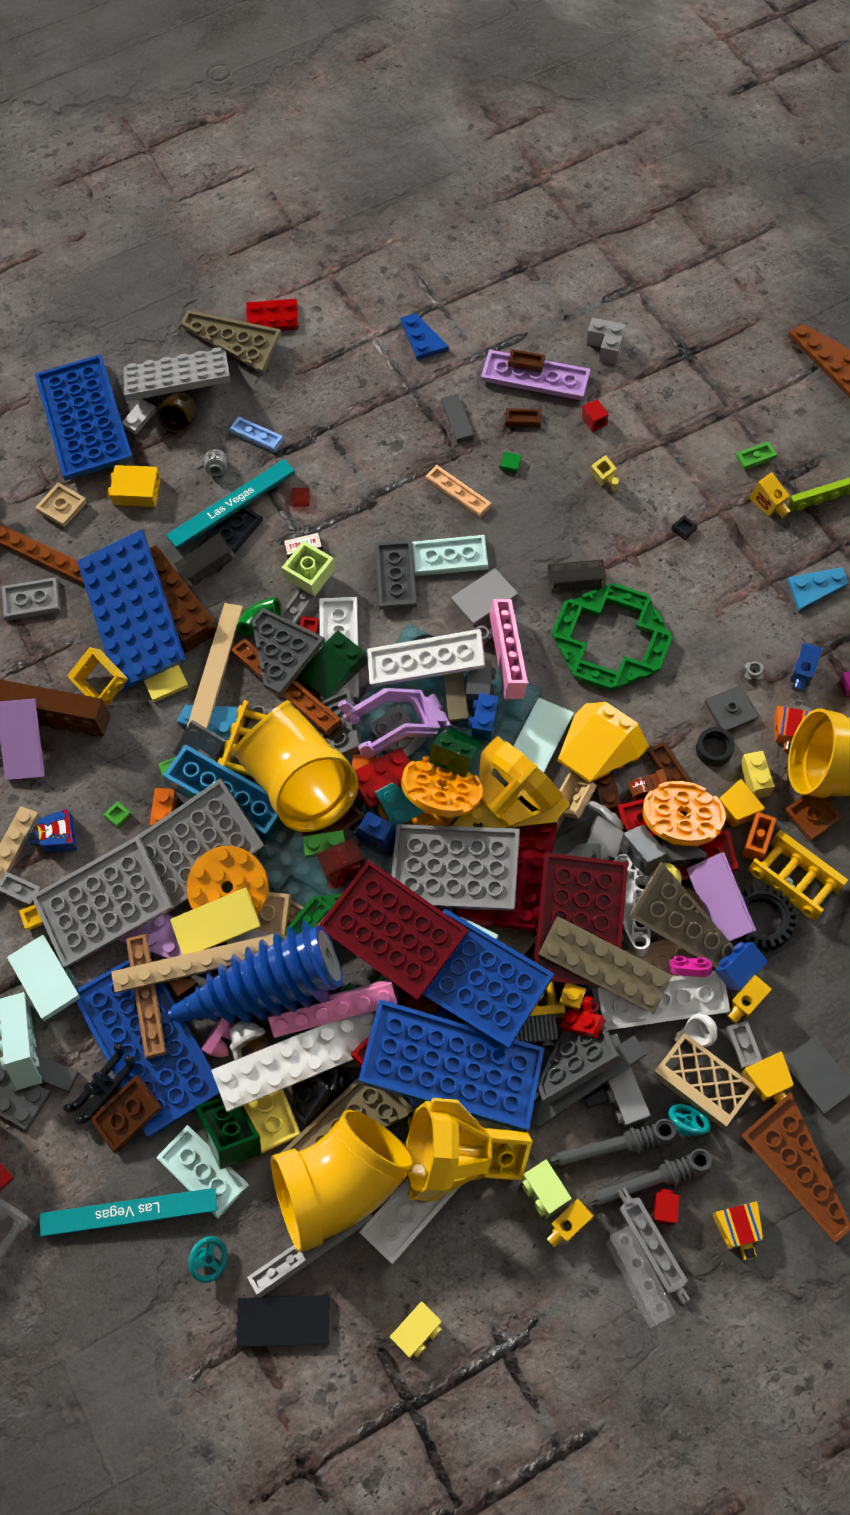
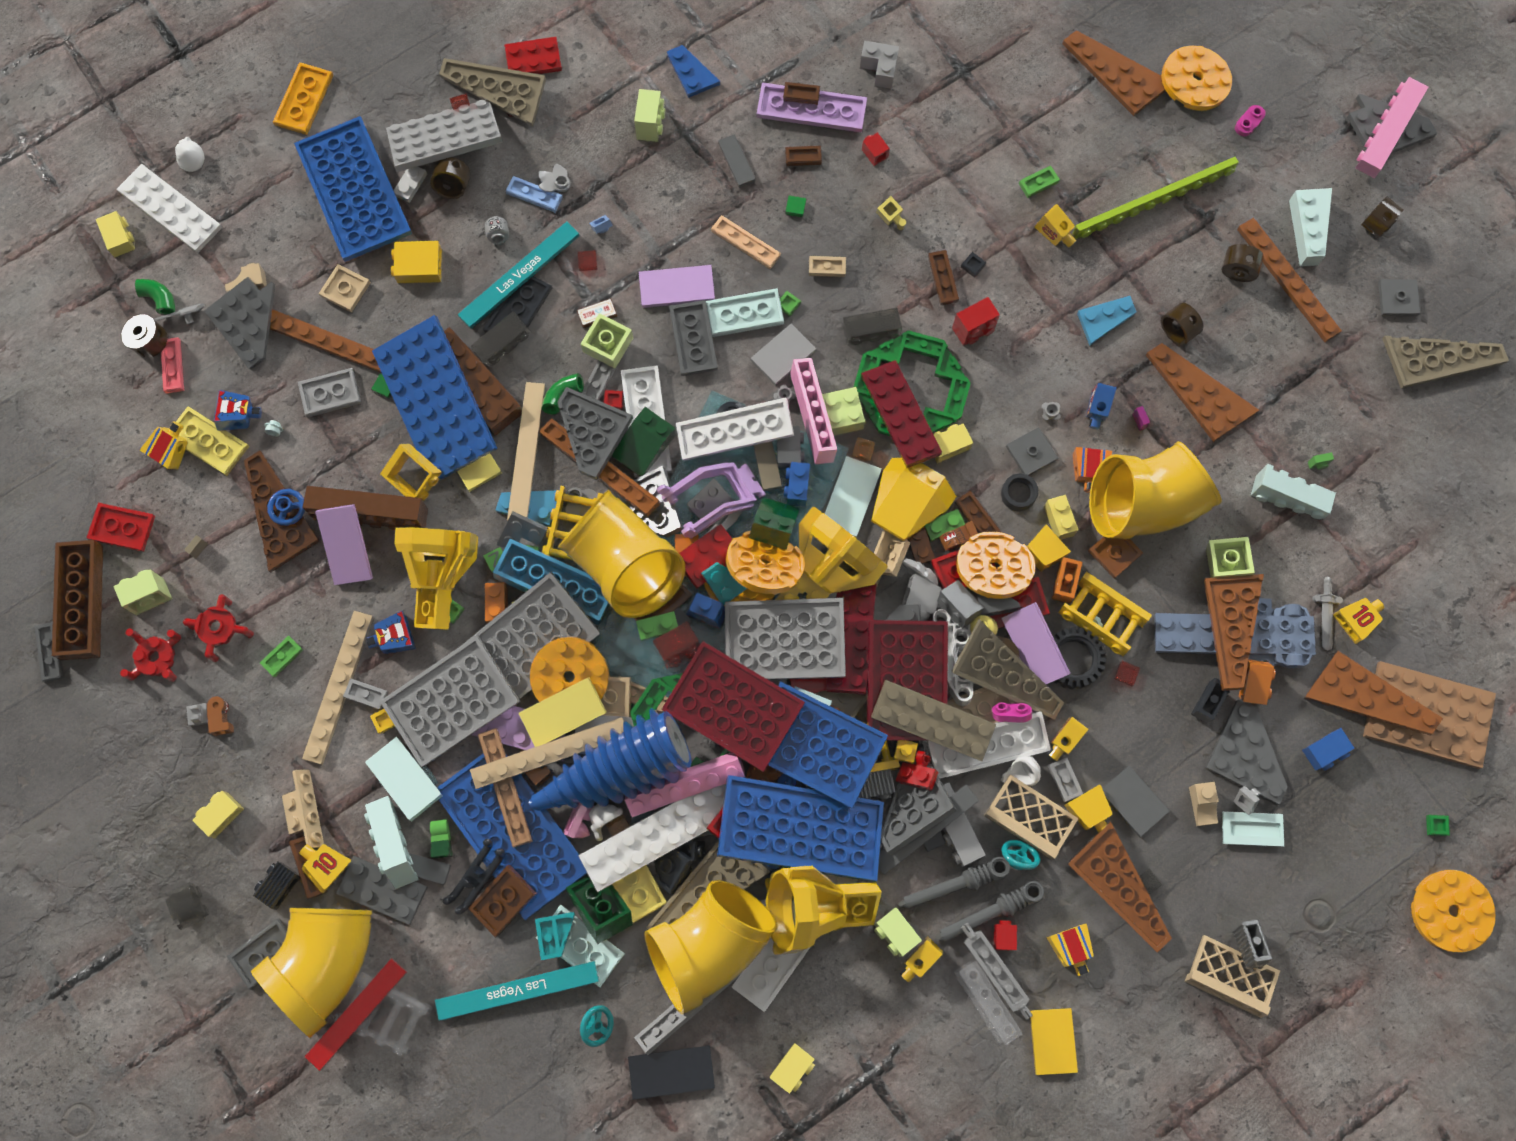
camera: 10 degrees left, 10 degrees up
blue brick [714,942,768,990] -> none
none -> light orange tile [273,62,334,135]
none -> green tile [371,374,391,399]
none -> yellow plate [395,528,478,630]
none -> leg [430,819,453,859]
none -> clear red tile [449,93,470,110]
none -> teal wing [535,912,575,960]
none -> light grey plate [538,164,571,192]
none -> medium blue plate [589,215,613,234]
none -> yellowish green brick [634,89,665,142]
none -> lavender tile [639,265,715,308]
none -> bright green tile [780,291,801,316]
none -> tan plate [809,256,846,277]
none -> yellowish green brick [822,387,865,436]
none -> clear orange plate [852,437,876,462]
none -> dark red plate [861,360,942,468]
none -> bright green plate [924,509,965,542]
none -> reddish brown plate [928,250,959,306]
none -> light yellow brick [933,423,973,463]
none -> red brick [952,297,1000,346]
none -> yellow tile [1030,1008,1078,1075]
none -> clear red tile [1114,660,1140,686]

